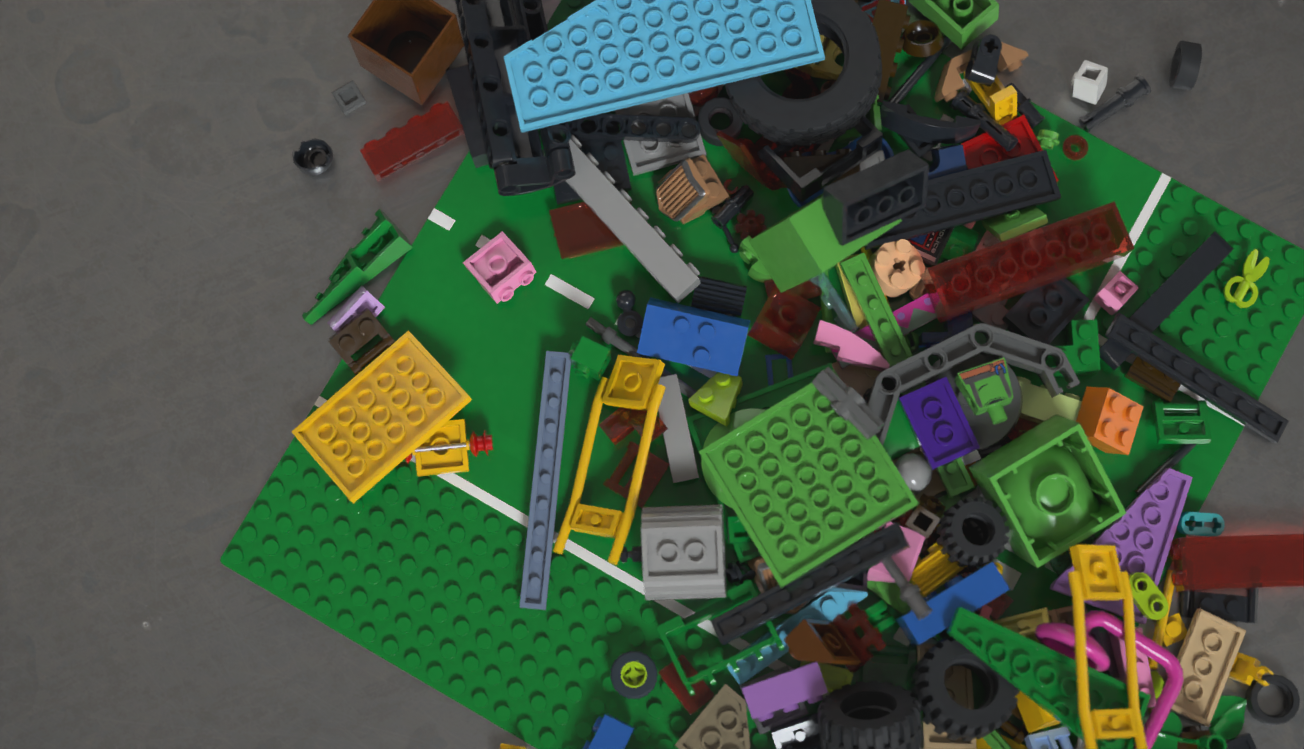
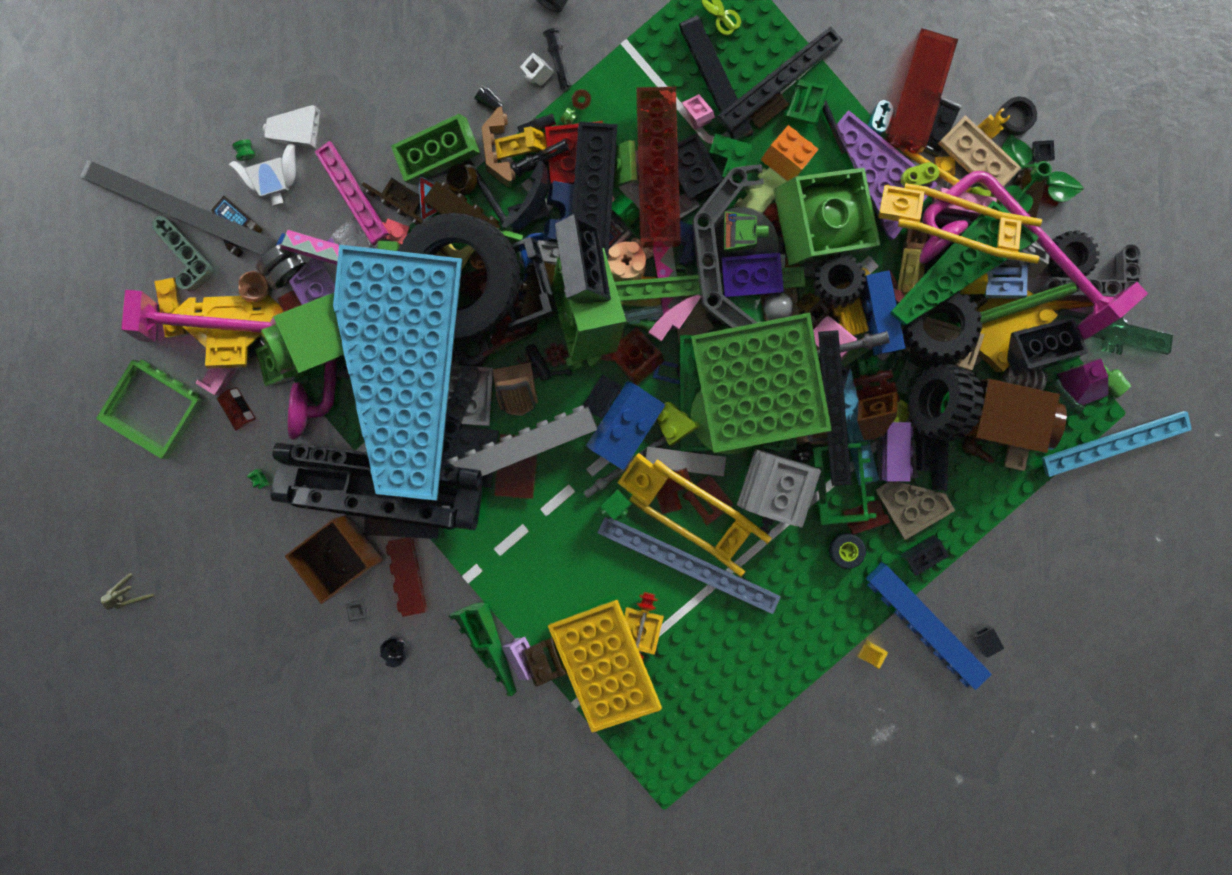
camera: 65 degrees left, 10 degrees up
bright pink plate [463,231,536,304] -> none
black plate [616,290,643,337] -> none
dark grey piece [812,367,884,440] -> none
black piece [965,34,1002,86] -> none
none -> black cone [474,86,504,111]

